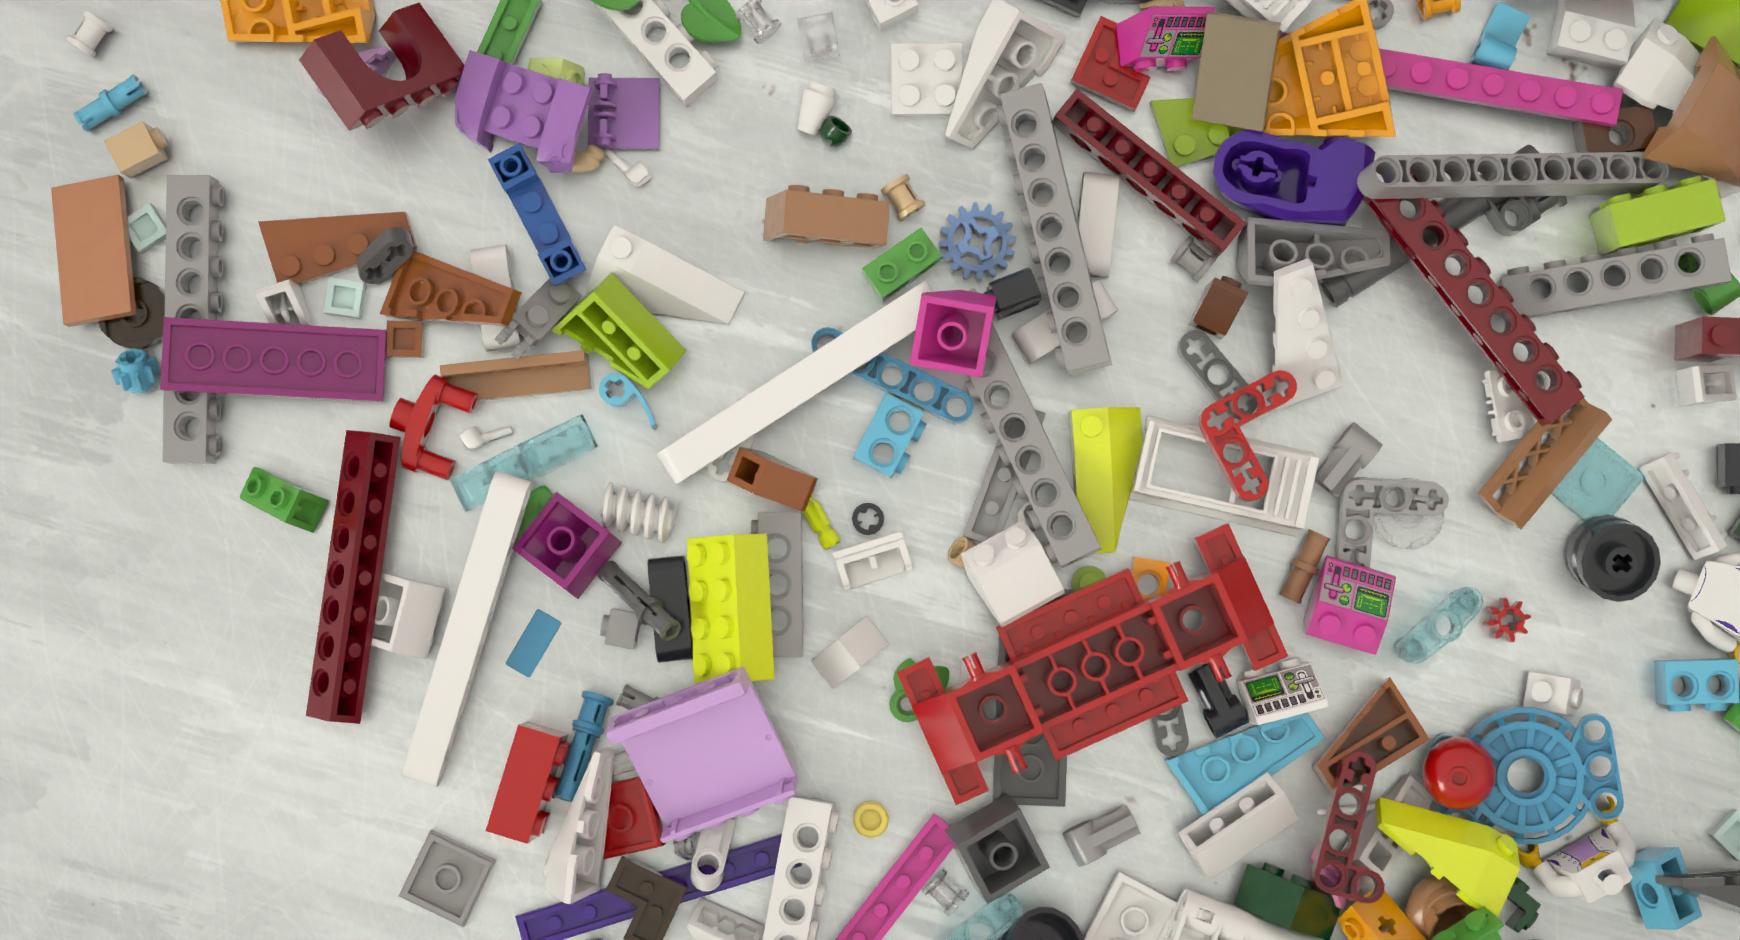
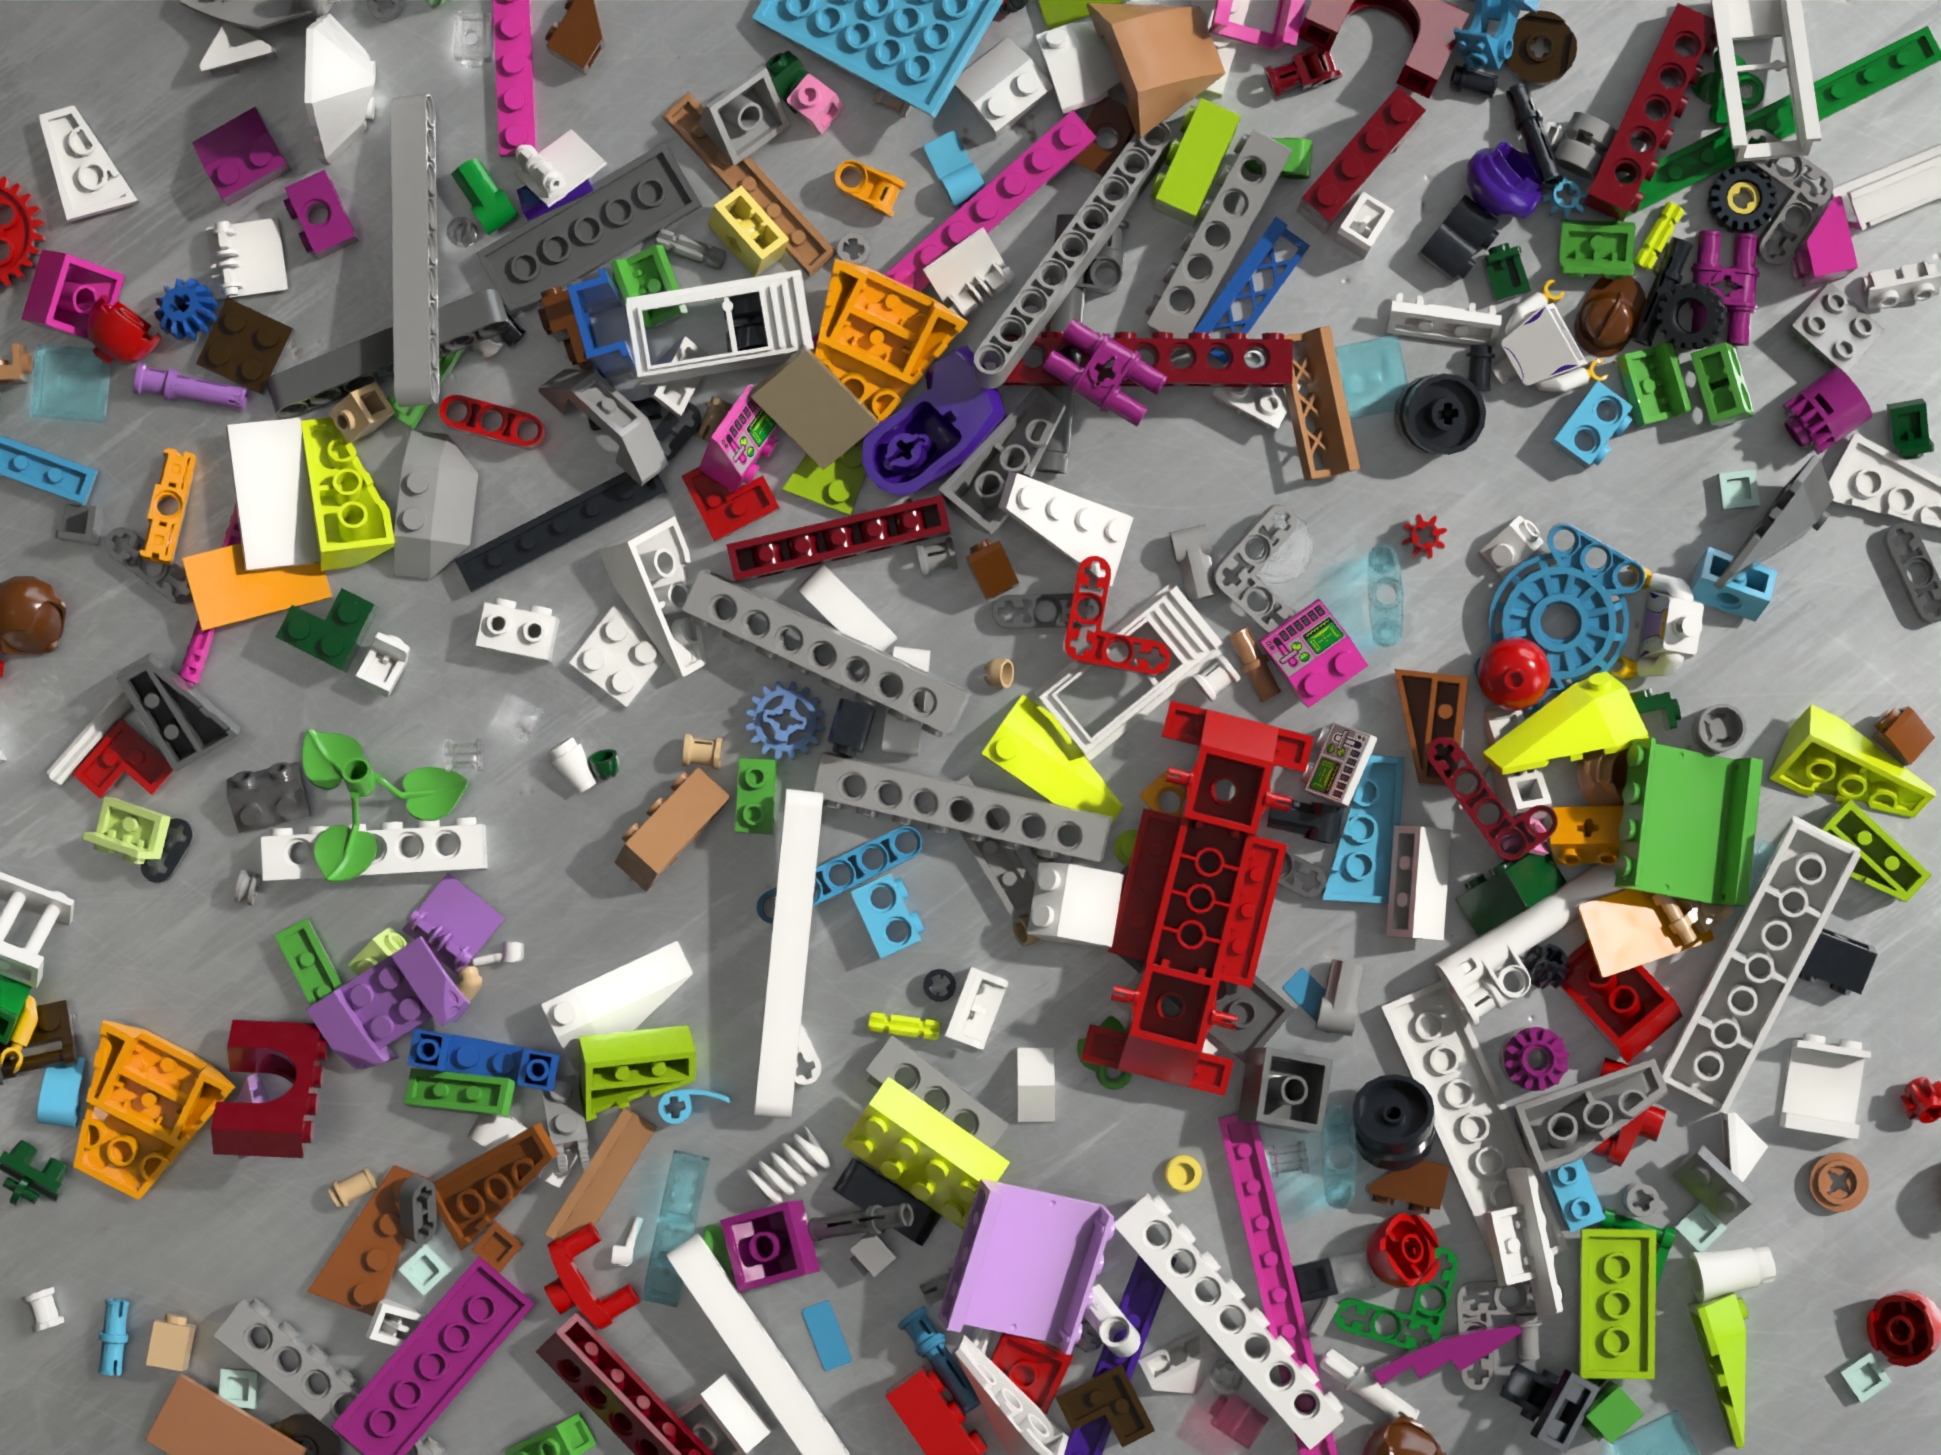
camera: 50 degrees left, 0 degrees up
dark orange slope [727,447,818,512] -> none
dark pink slope [910,290,996,377] -> none
none -> tan pin [328,1167,378,1208]
none -> bright green plate [403,1068,515,1118]
none -> white hinge [923,227,1016,319]
none -> tan hinge [984,658,1014,688]
none -> magenta pin [1042,319,1168,427]
none -> white bush [1192,654,1241,702]
none -> blue fence [1194,217,1310,365]
none -> dark azure sticker [1283,968,1331,1033]
none -> black pin [1466,345,1496,391]

